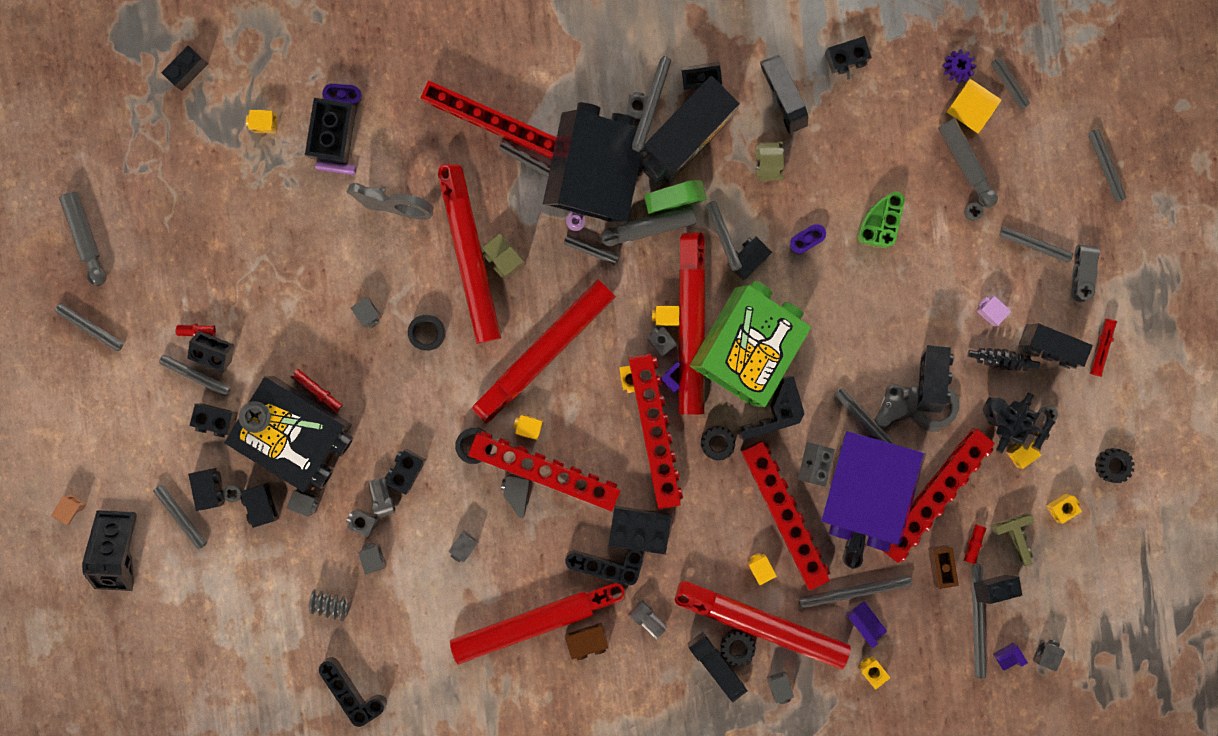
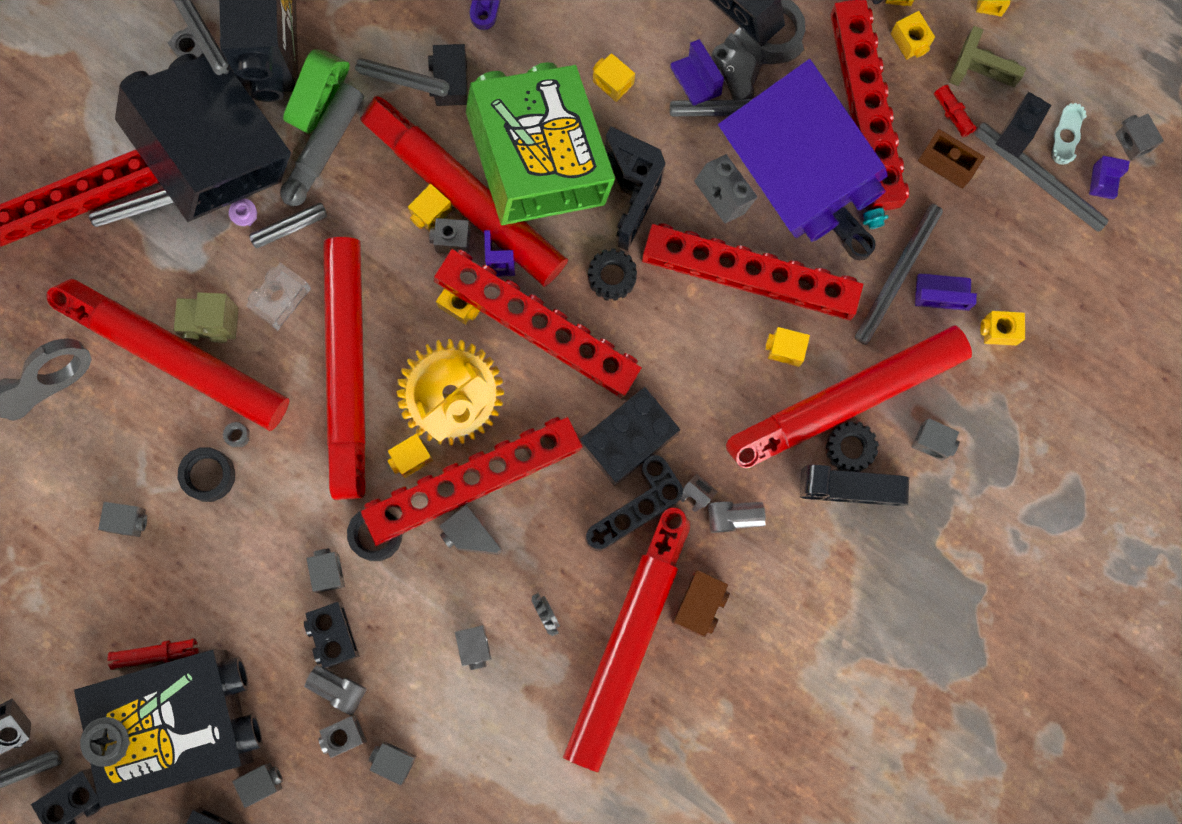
camera: 55 degrees left, 10 degrees down
none -> dark grey axle [222,422,250,448]
none -> clear brick [246,262,311,331]
none -> dark grey brick [306,548,345,593]
none -> yellow piece [396,339,504,446]
none -> dark grey gear [531,593,560,636]
none -> yellow brick [593,53,635,102]
none -> dark purple panel [670,39,724,105]
none -> flat silver tile [680,474,718,512]
none -> teal plate [862,208,889,229]
none -> yellow brick [891,11,935,60]
none -> light aqua piece [1051,103,1087,165]

